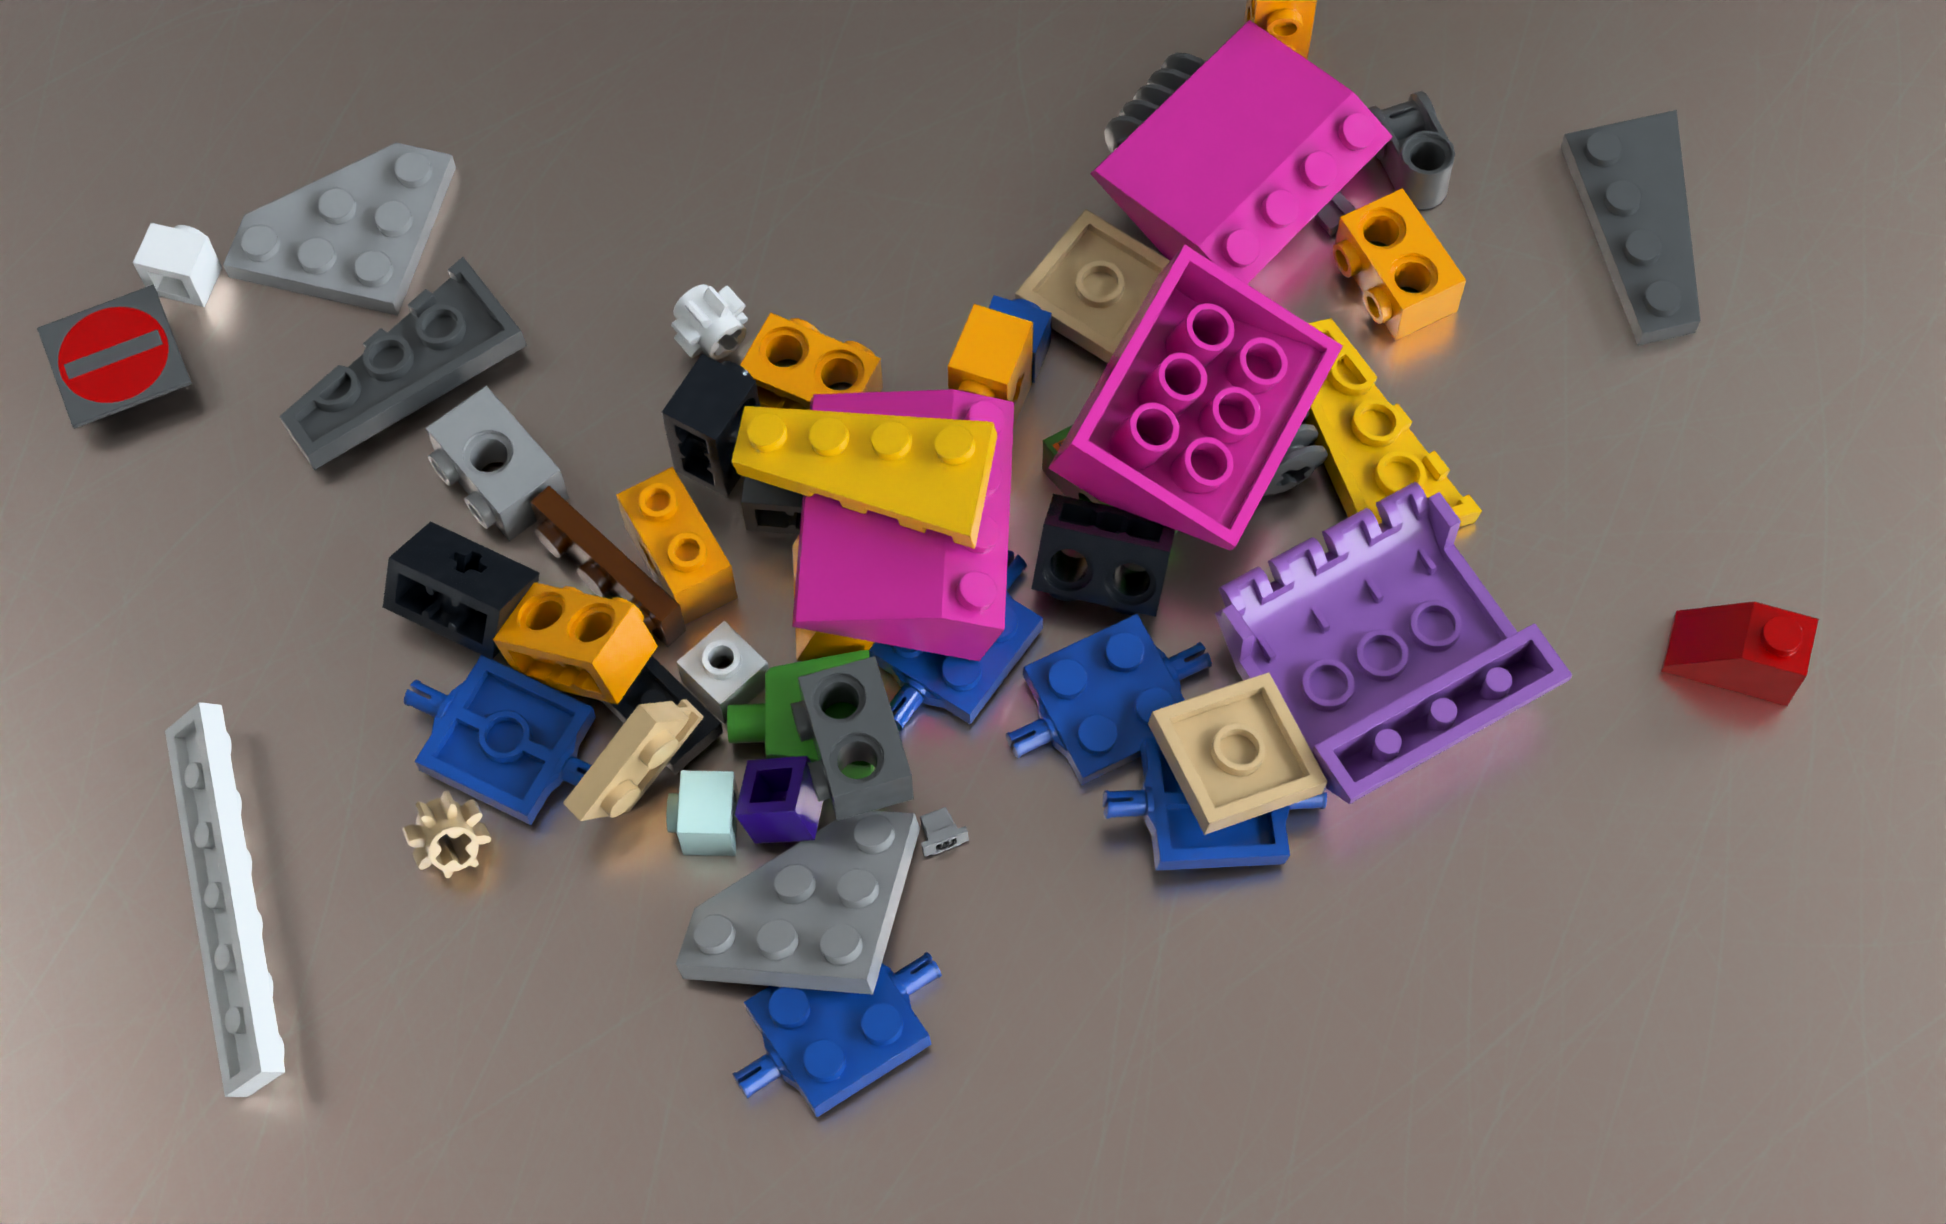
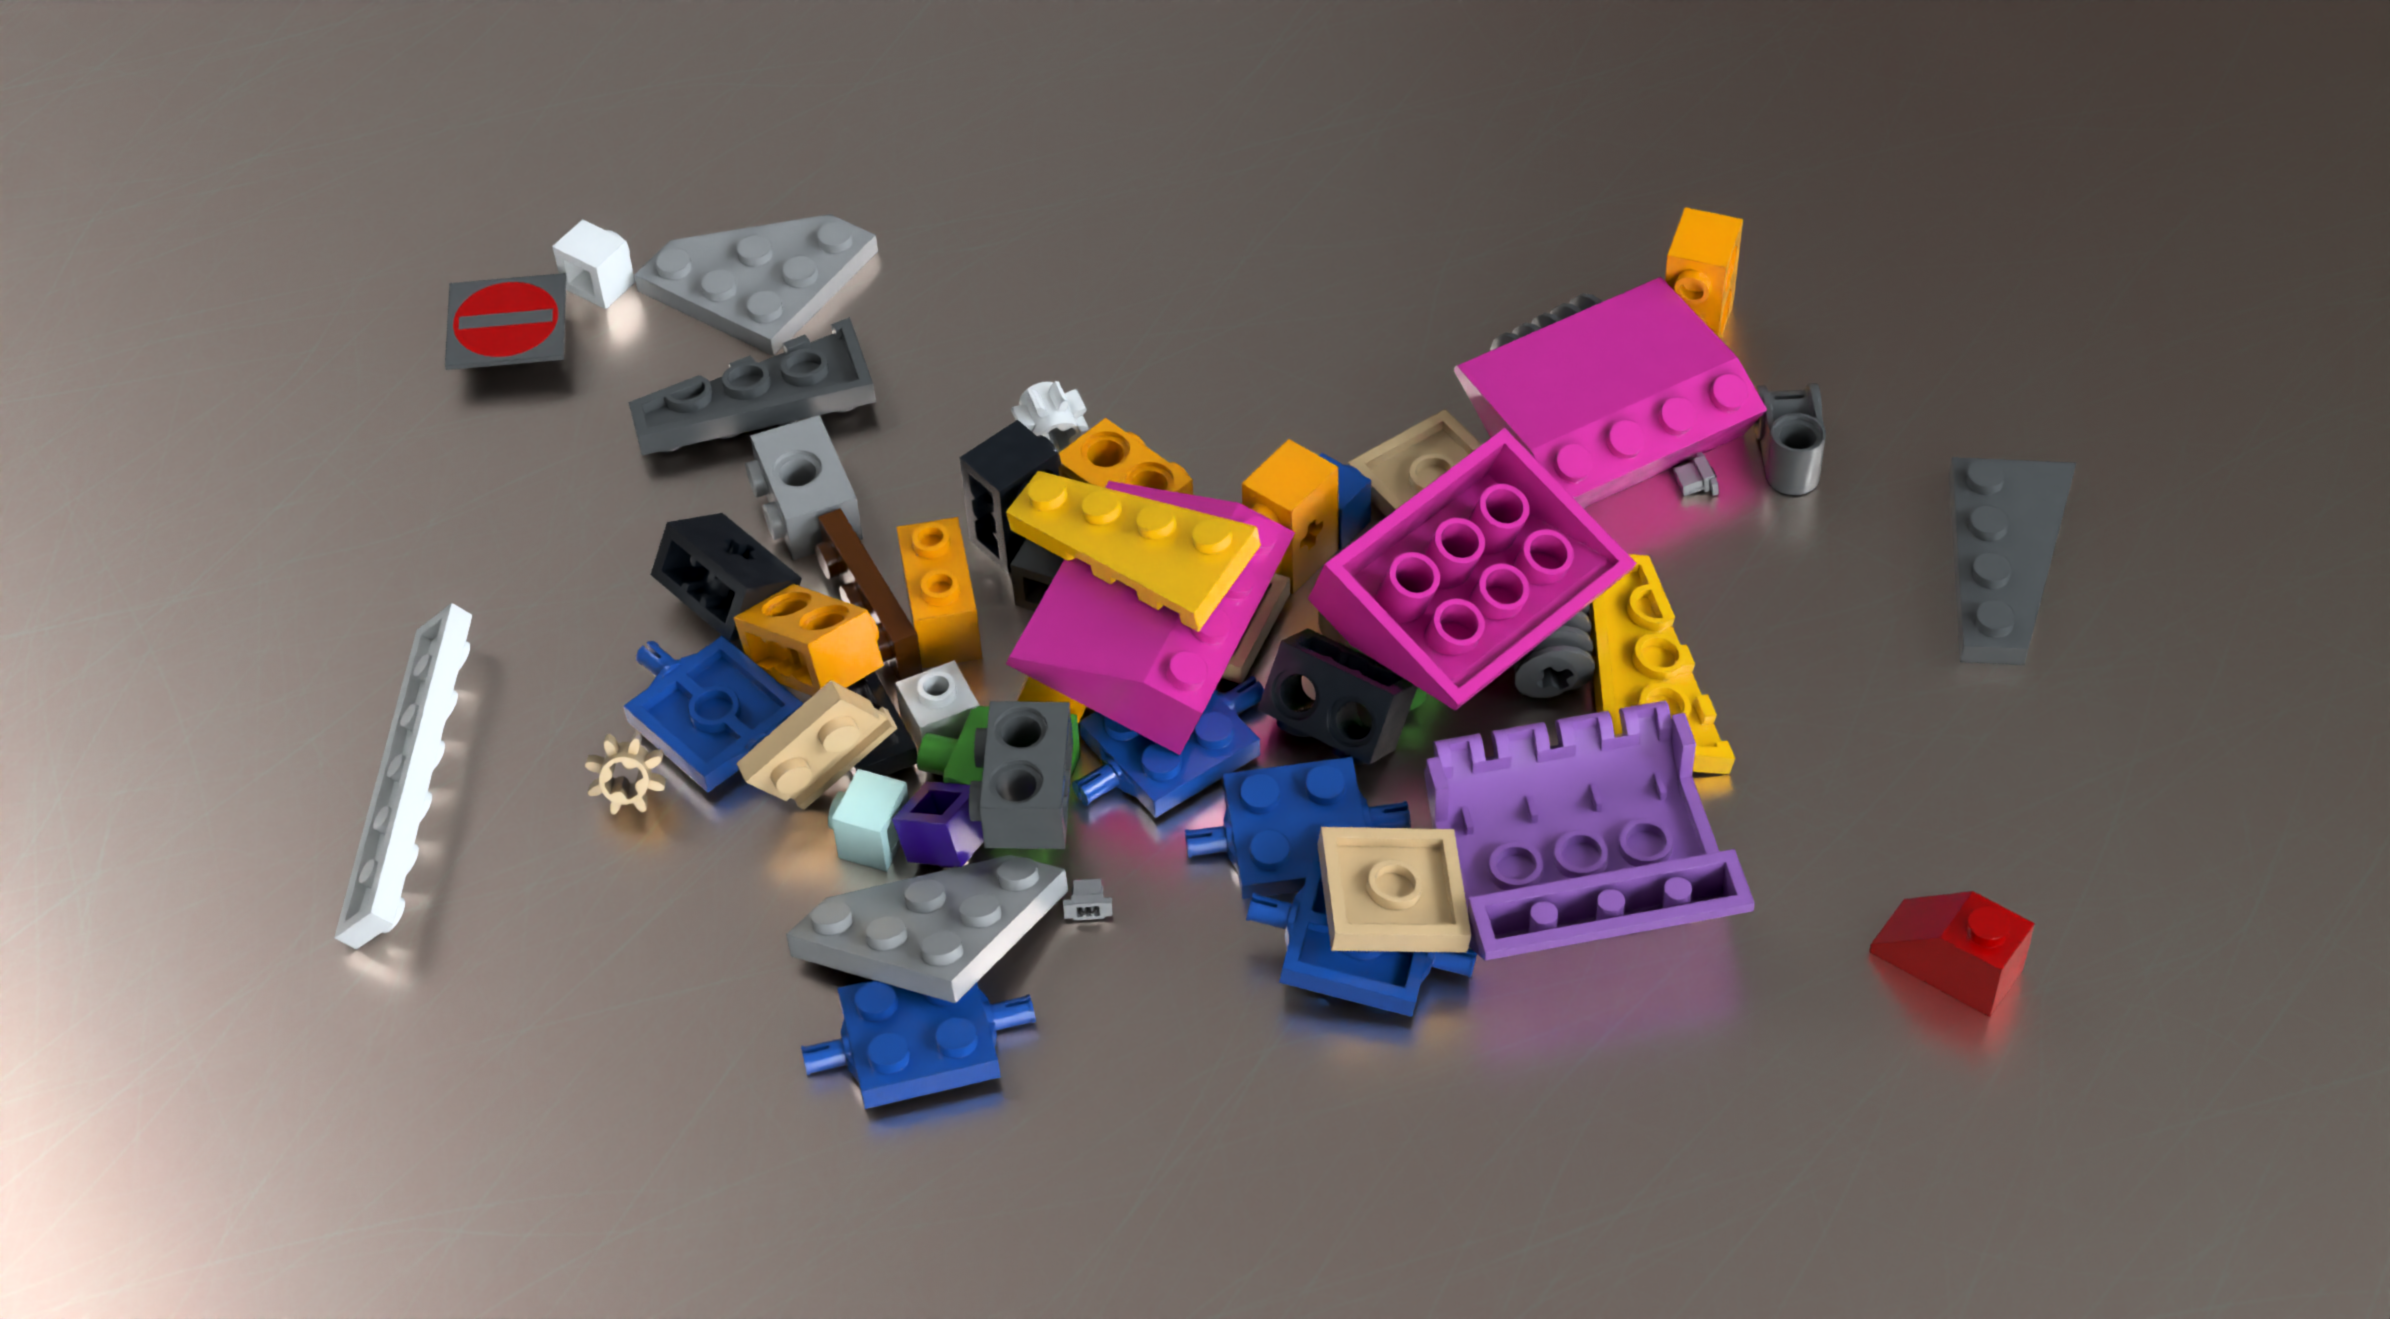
camera: 20 degrees right, 15 degrees down
light orange brick [1332,188,1466,341] -> none

